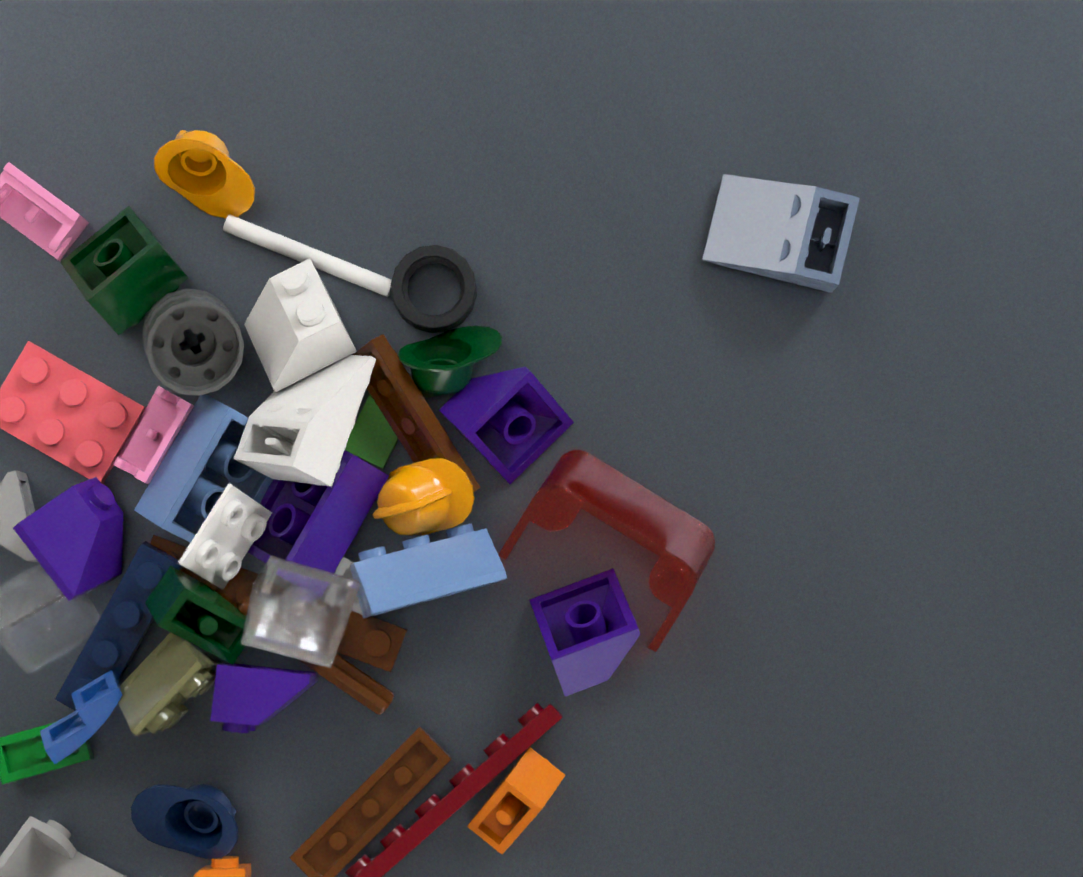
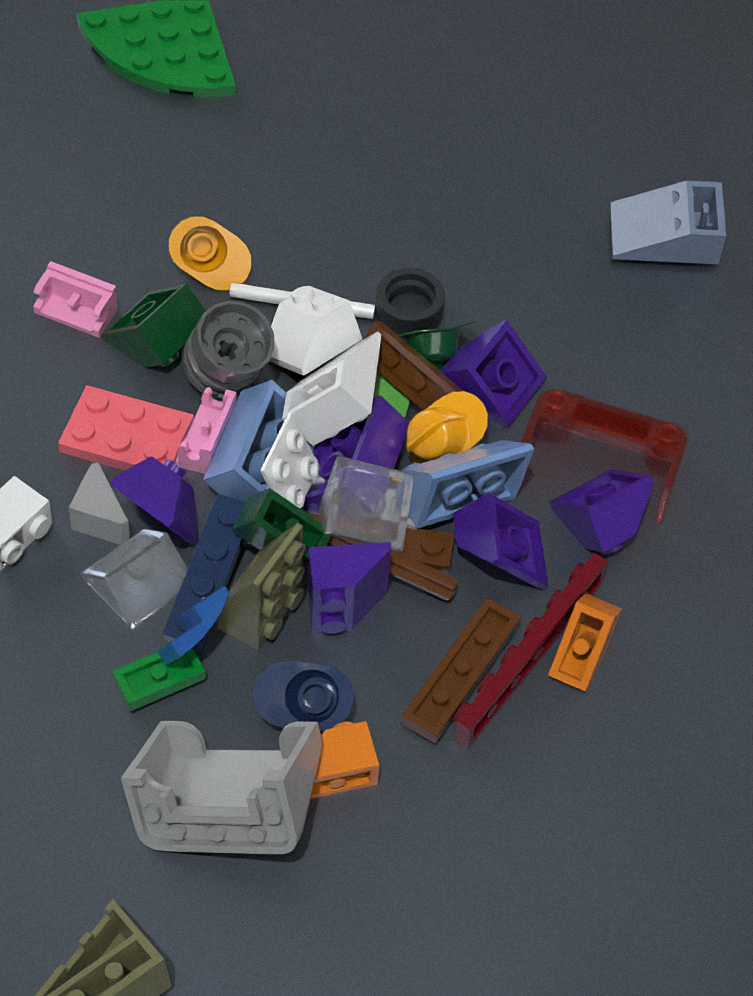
camera: 15 degrees left, 30 degrees down
none -> dark purple slope [453,493,549,590]

